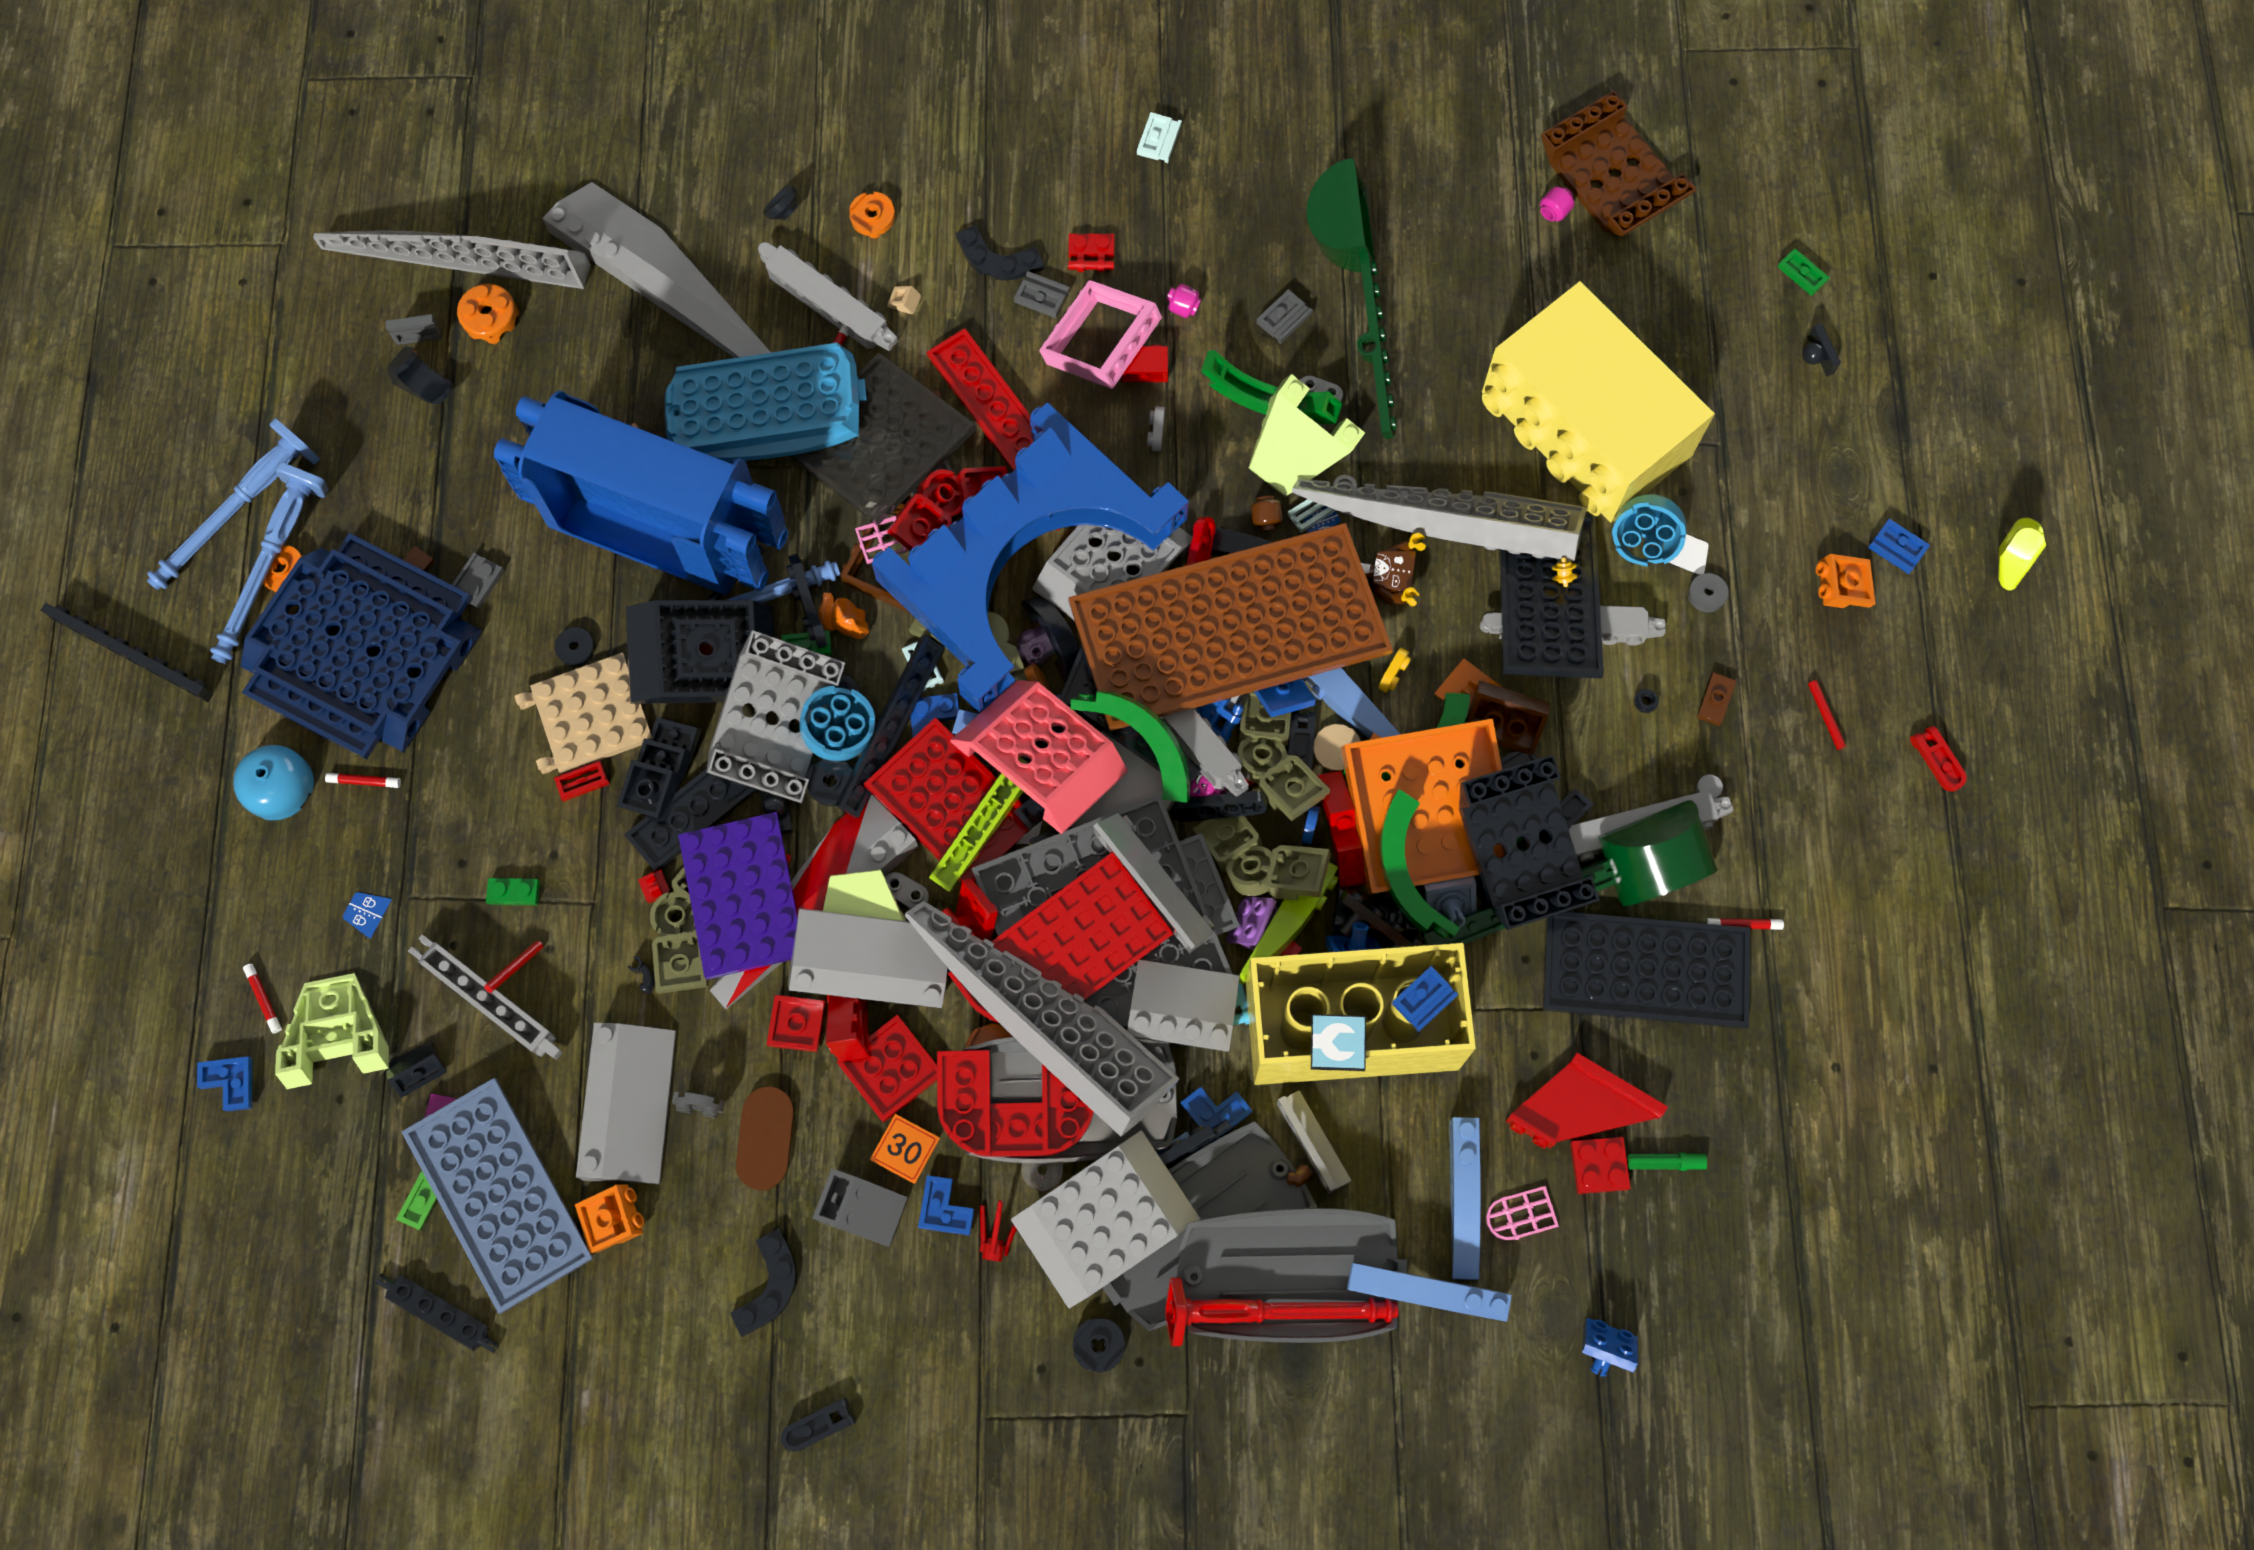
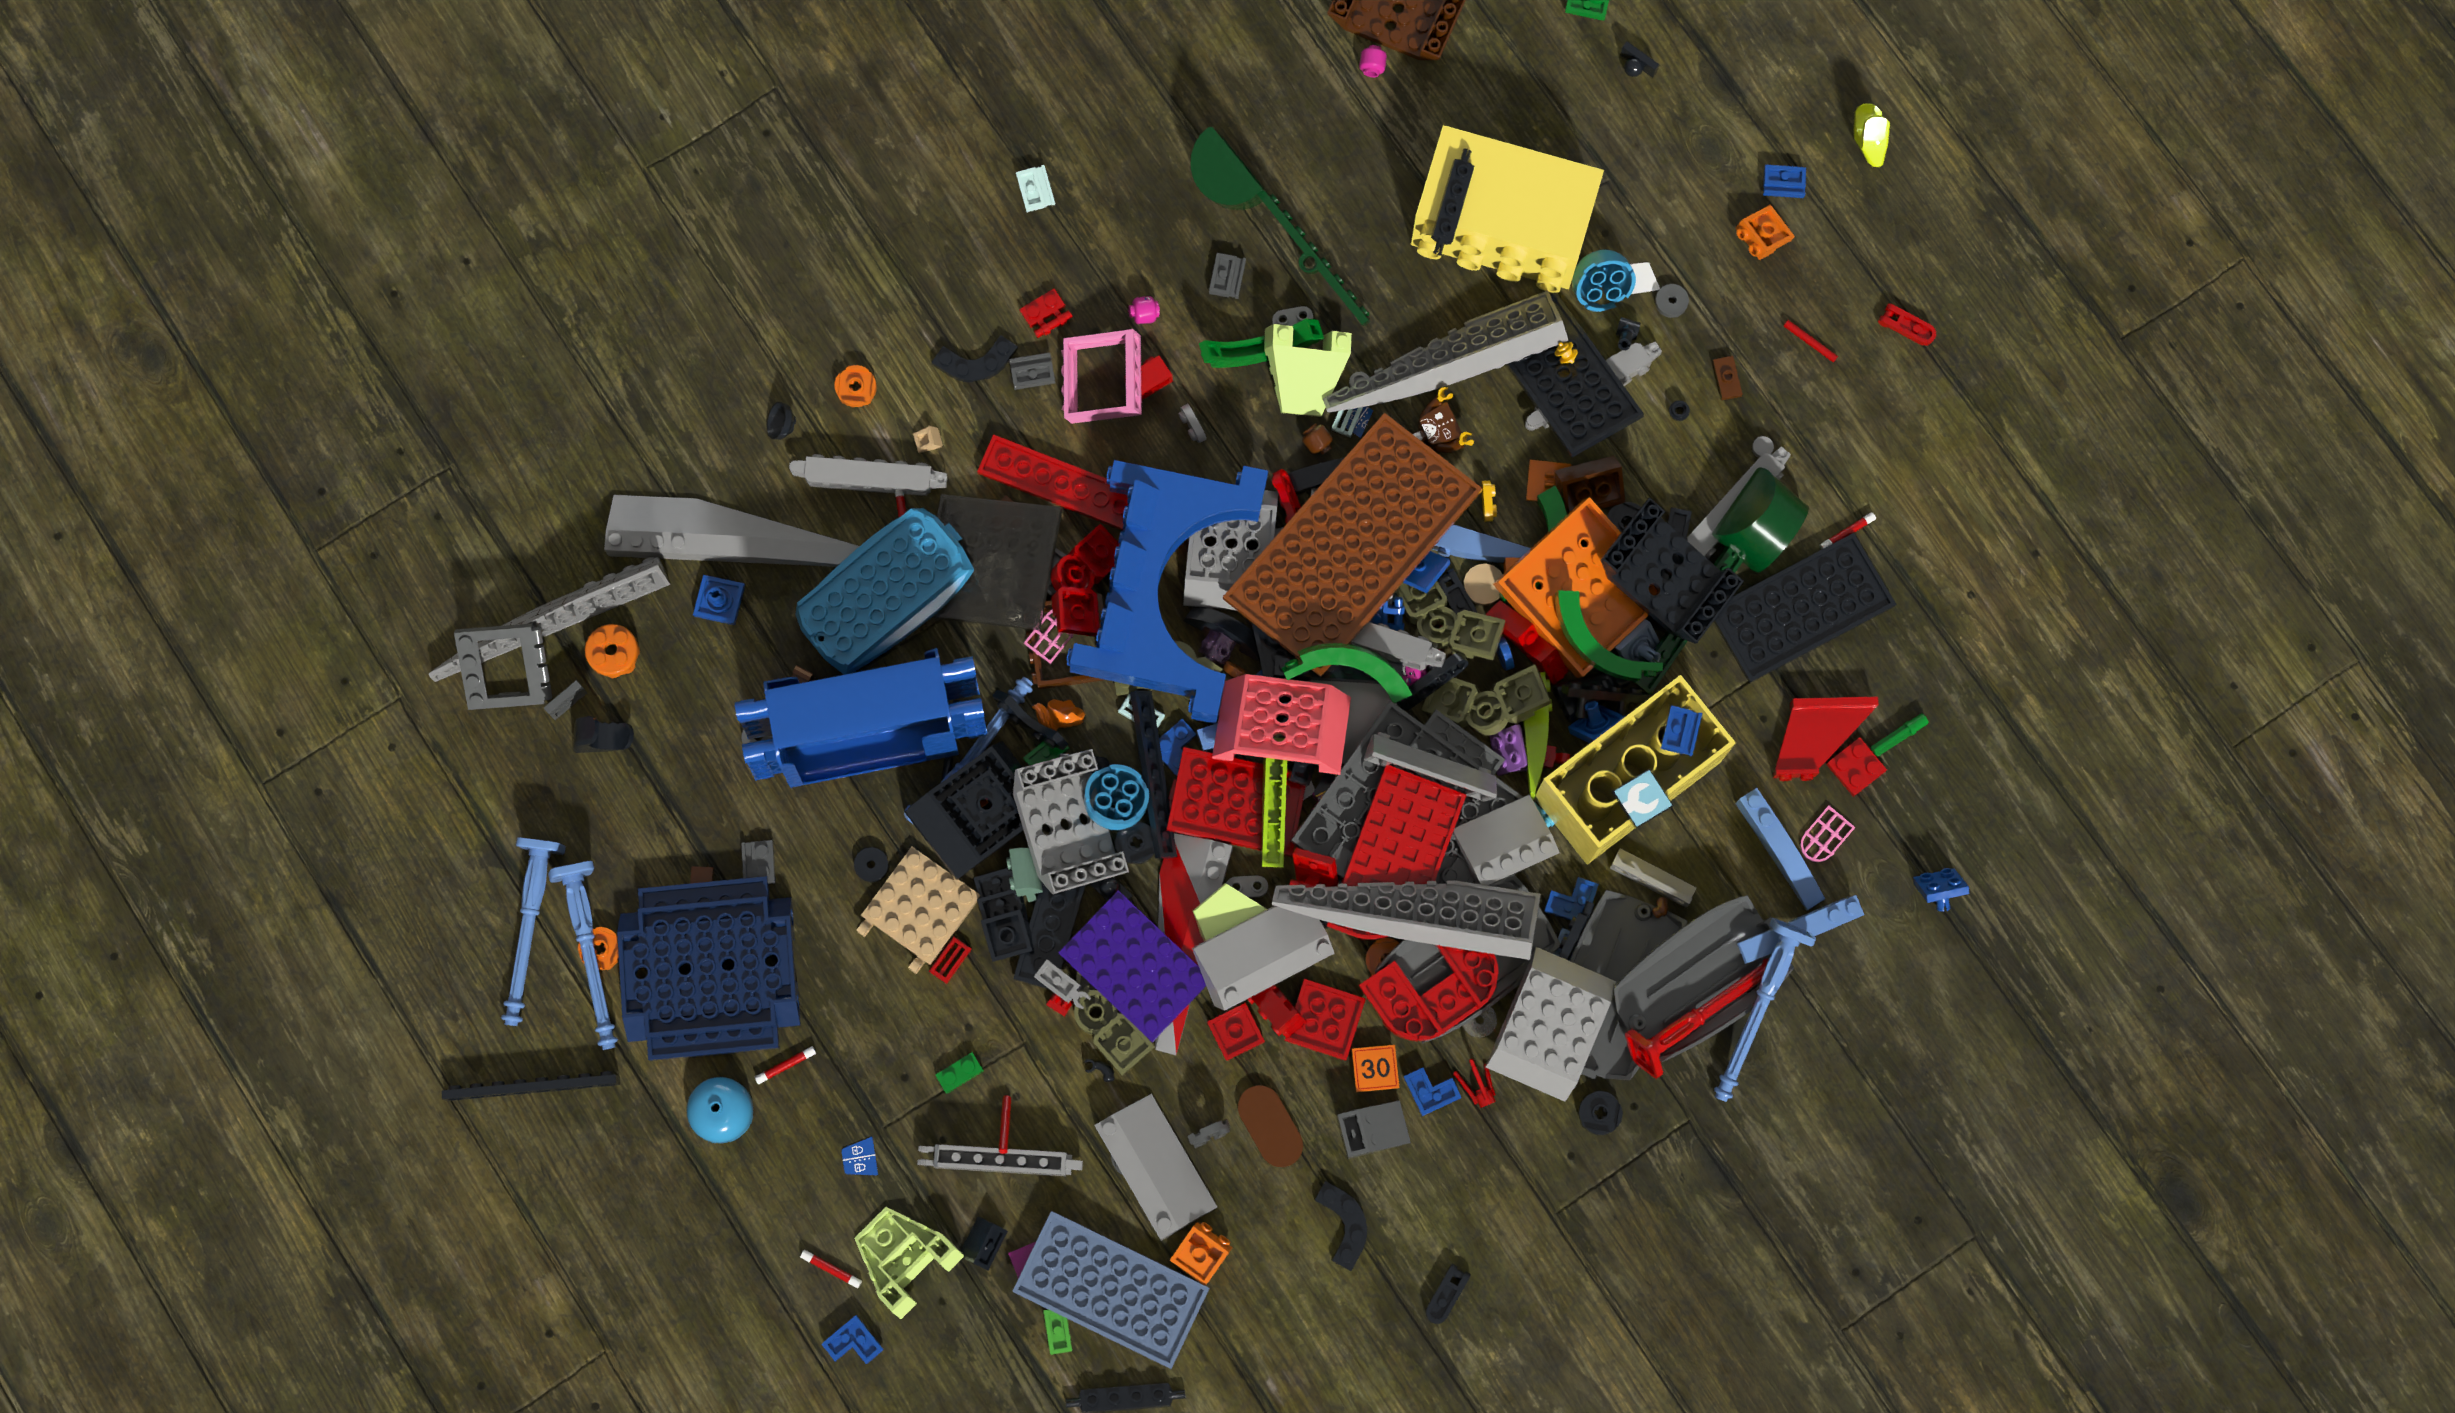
camera: 35 degrees left, 5 degrees up
none -> dark grey hinge [454,624,553,710]
none -> blue plate [693,575,745,625]
none -> sand green brick [1006,848,1043,902]
none -> light grey plate [1034,960,1091,1009]
none -> black plate [1431,149,1475,256]
none -> black pin [1616,317,1641,350]
none -> medium blue piece [1714,918,1816,1102]

